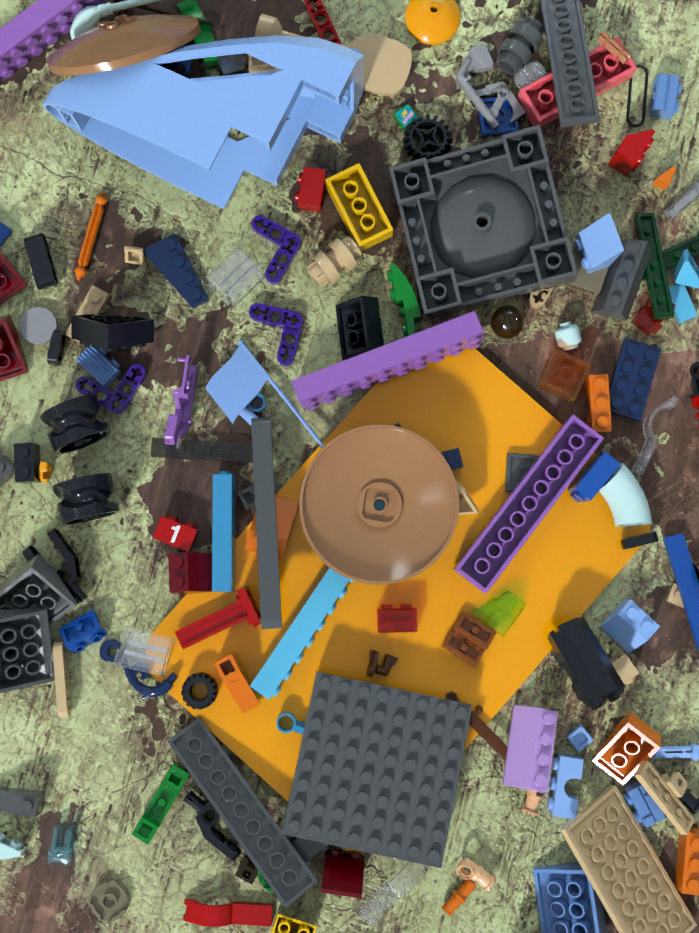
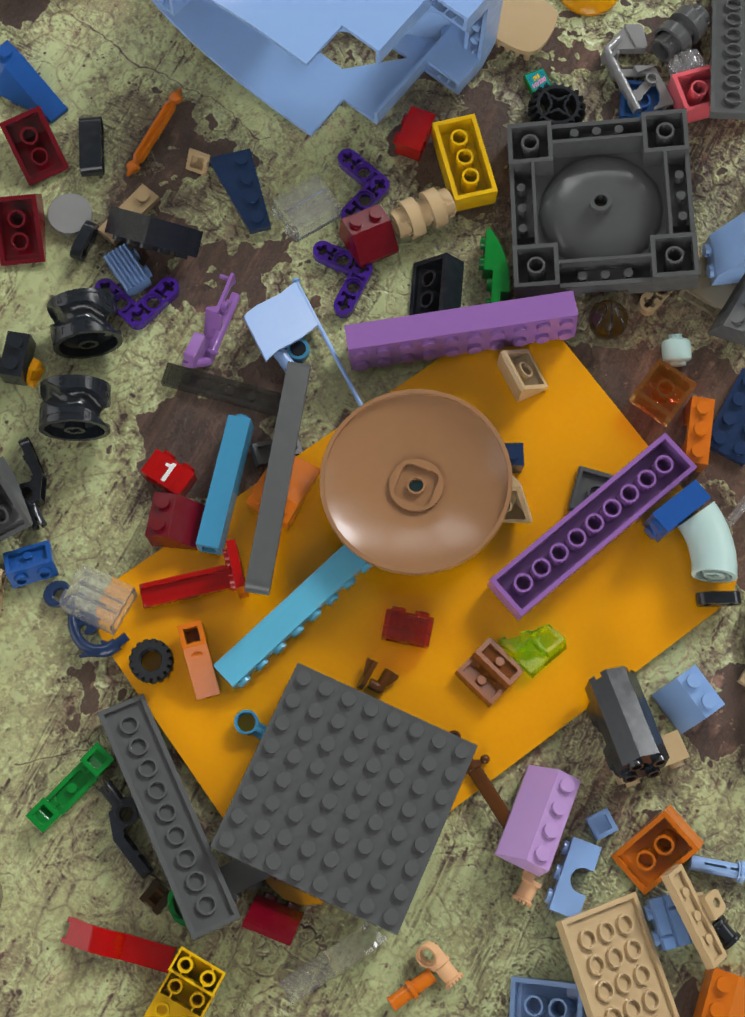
camera: 10 degrees right, 10 degrees down
none -> dark red slope [339,204,399,268]
none -> tan slope [497,349,549,403]

